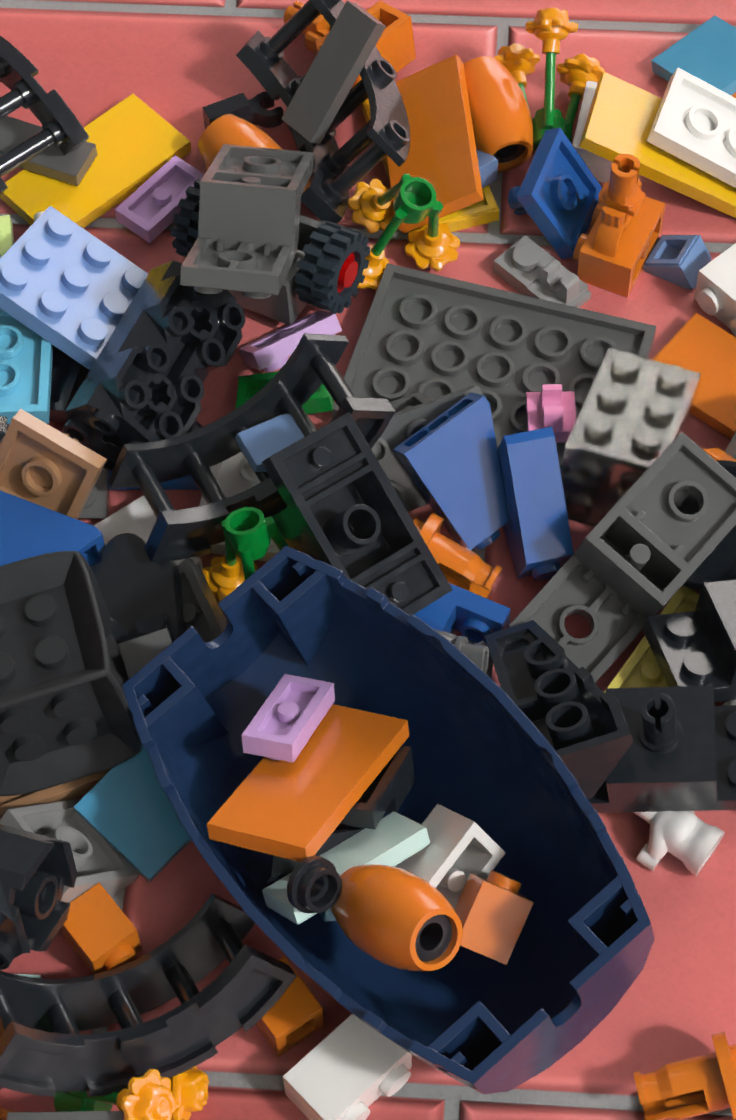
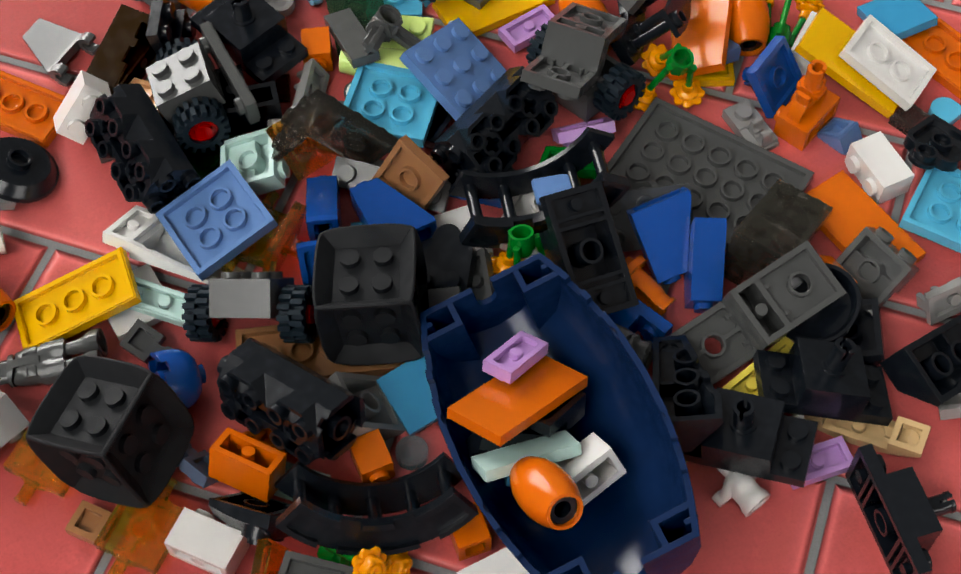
camera: 15 degrees right, 0 degrees up
black plate [287,856,342,913] -> none
orange brick [454,870,534,965] -> none
bright pink tile [525,384,577,443] -> none
none -> clear light blue tile [395,435,429,471]

